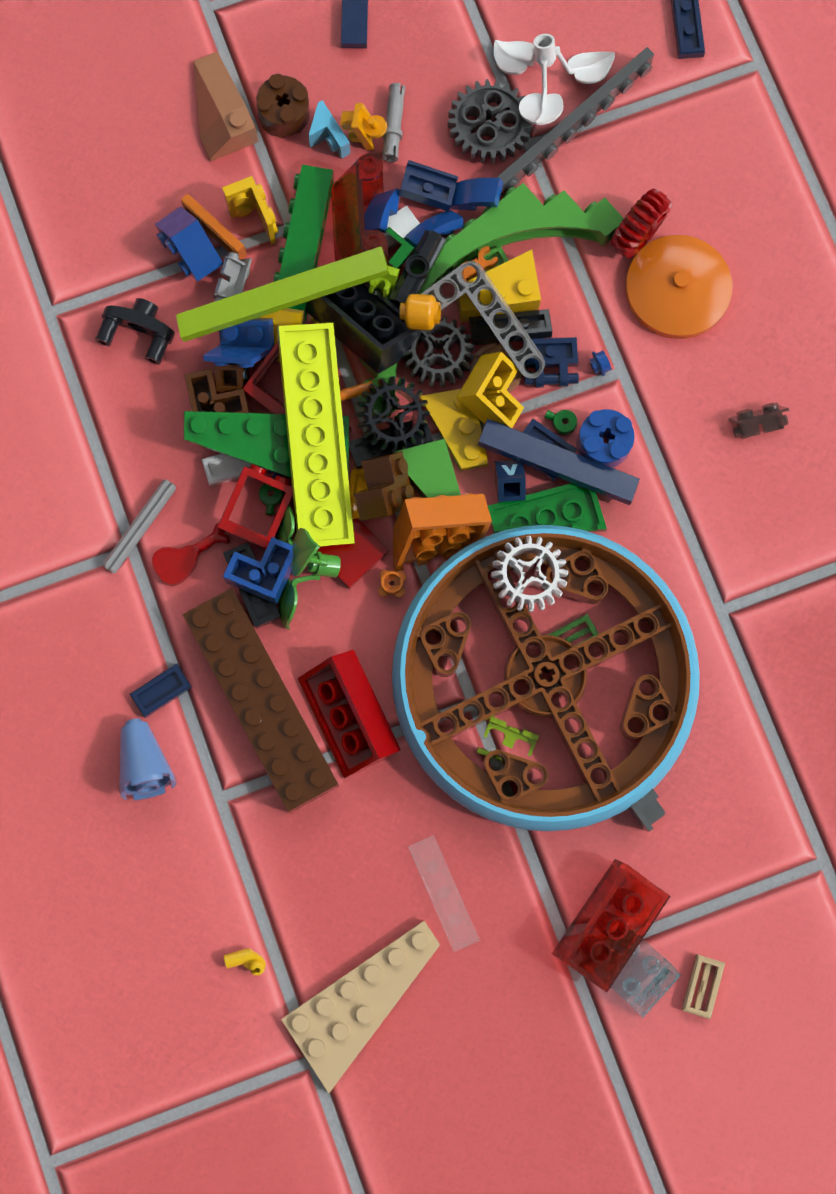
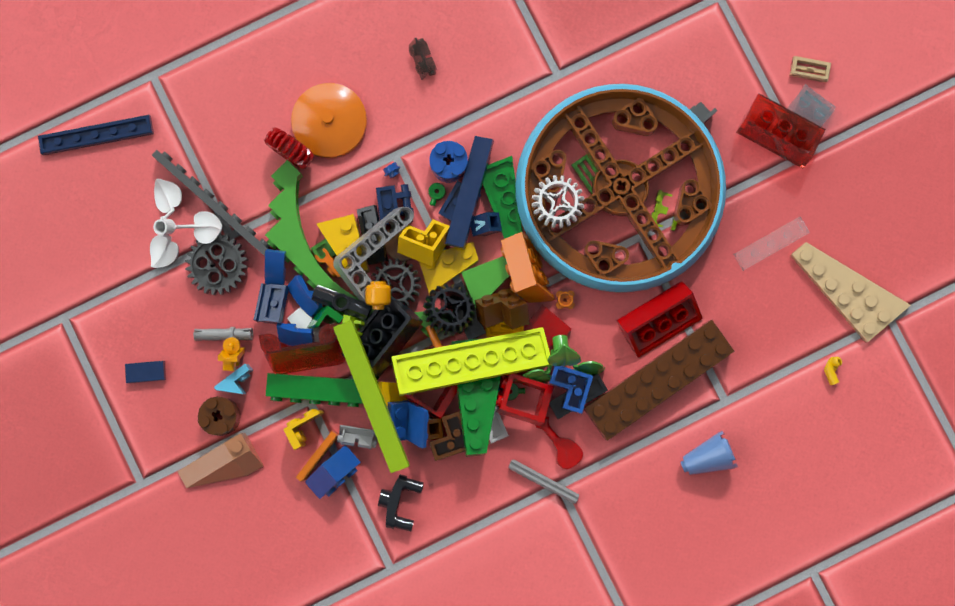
camera: 90 degrees left, 5 degrees up
dark blue tile [130,664,192,718] -> none

